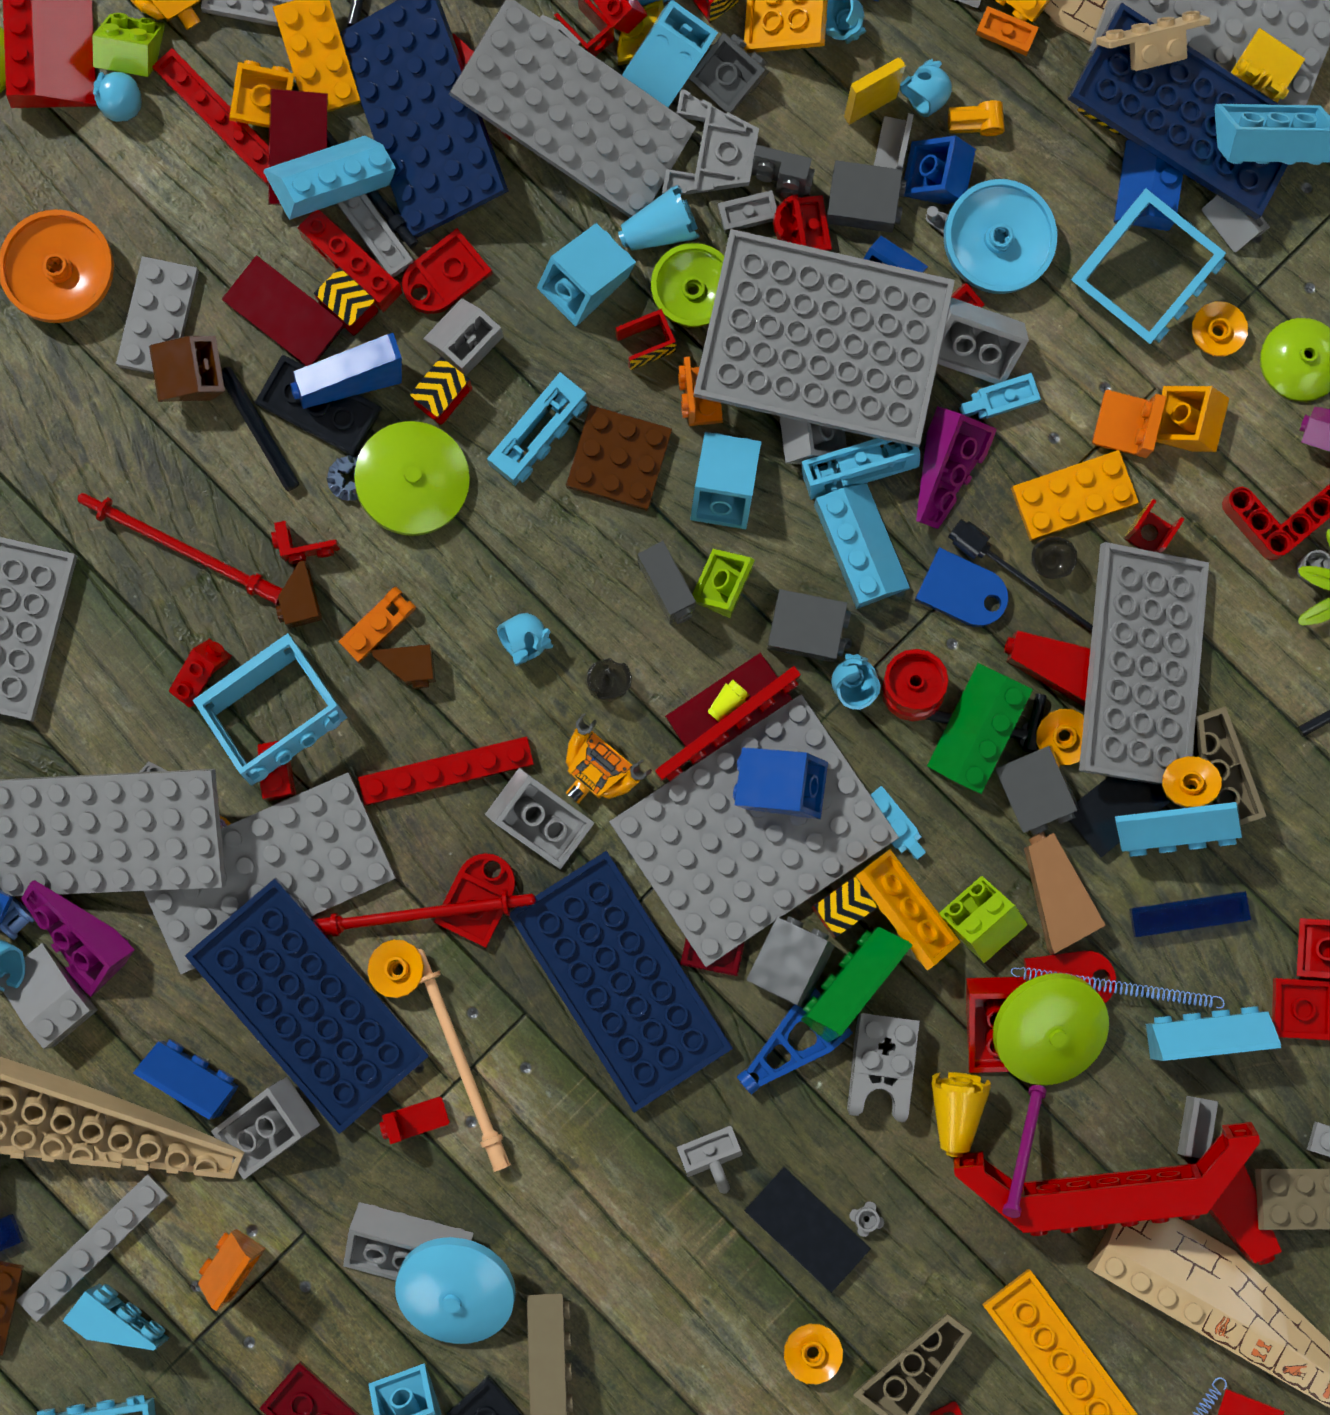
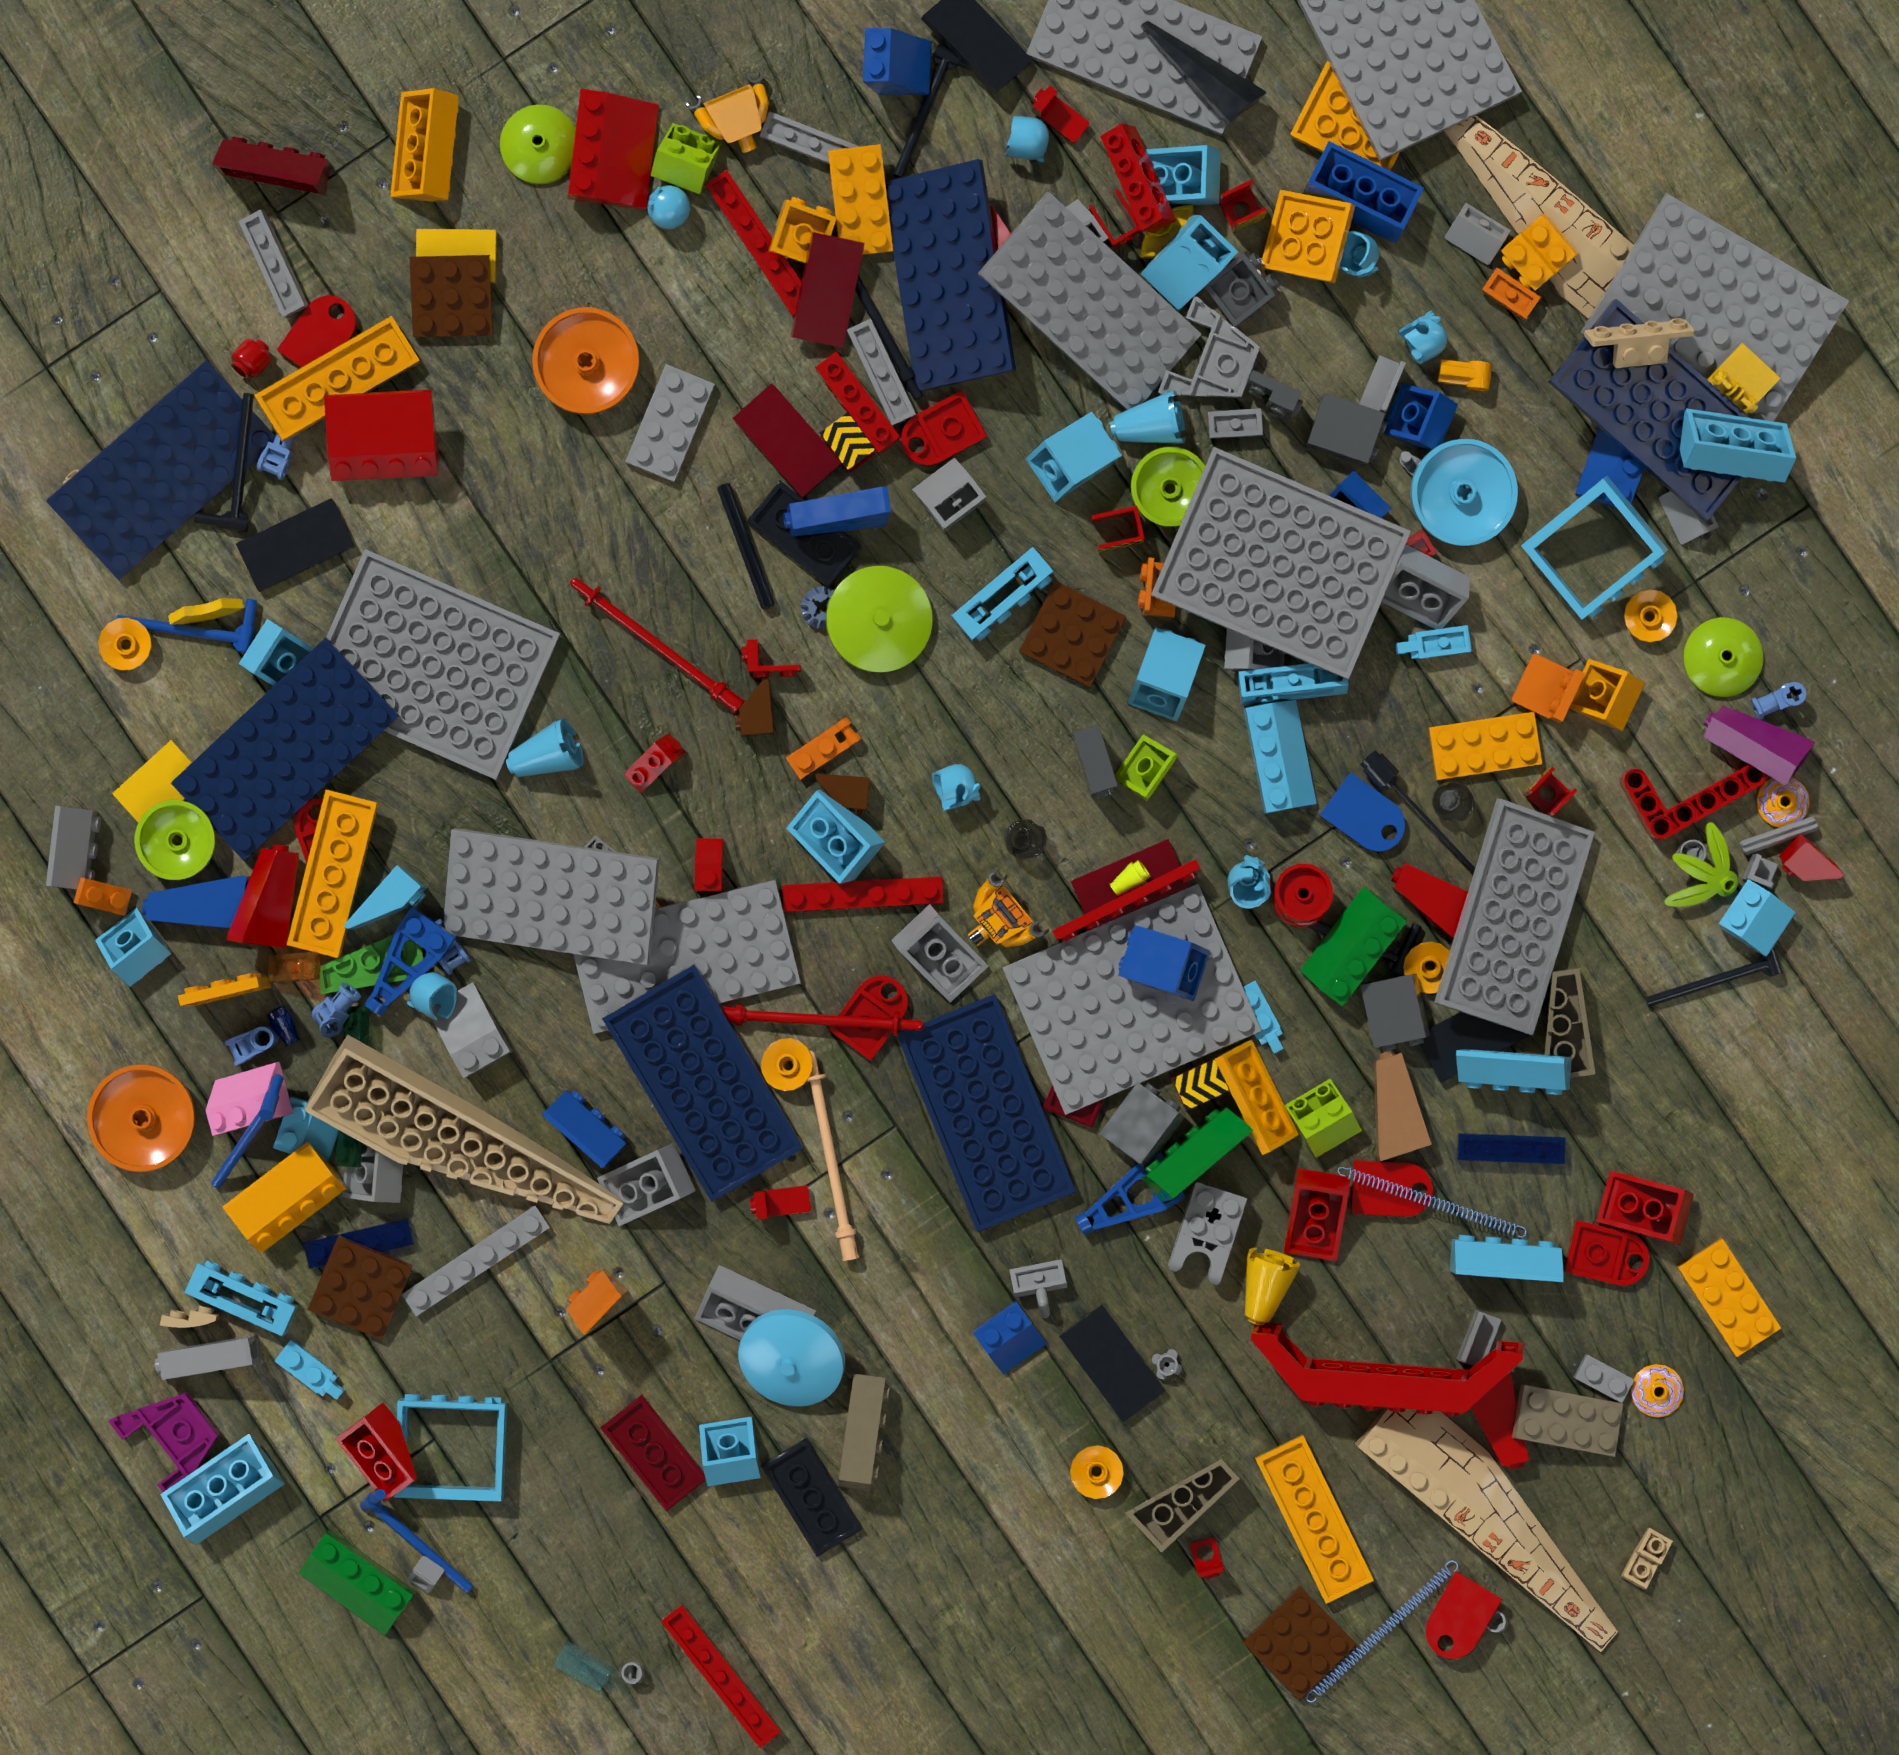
camera: 15 degrees right, 5 degrees up
magenta wedge [21,880,135,997] -> none
medium azure slope [63,1284,169,1351] -> none
reddish brown slope [149,336,225,402] -> none
medium azure window [193,633,347,786] -> none
medium azure slope [263,136,396,220] -> none
piece [410,357,473,425] -> none
dark grey brick [767,589,851,663] -> none
red slope [773,194,832,251] -> none
yellow tile [844,57,906,125] -> none
magenta wedge [916,406,997,529] -> none
lime dish [993,973,1109,1085] -> none
magenta bar [1002,1085,1047,1218] -> none
light orange dish [1162,756,1222,808] -> none
none -> medium azure cone [506,718,584,777]
none -> medium azure slope [786,790,885,884]
none -> blue slope [973,1300,1047,1374]

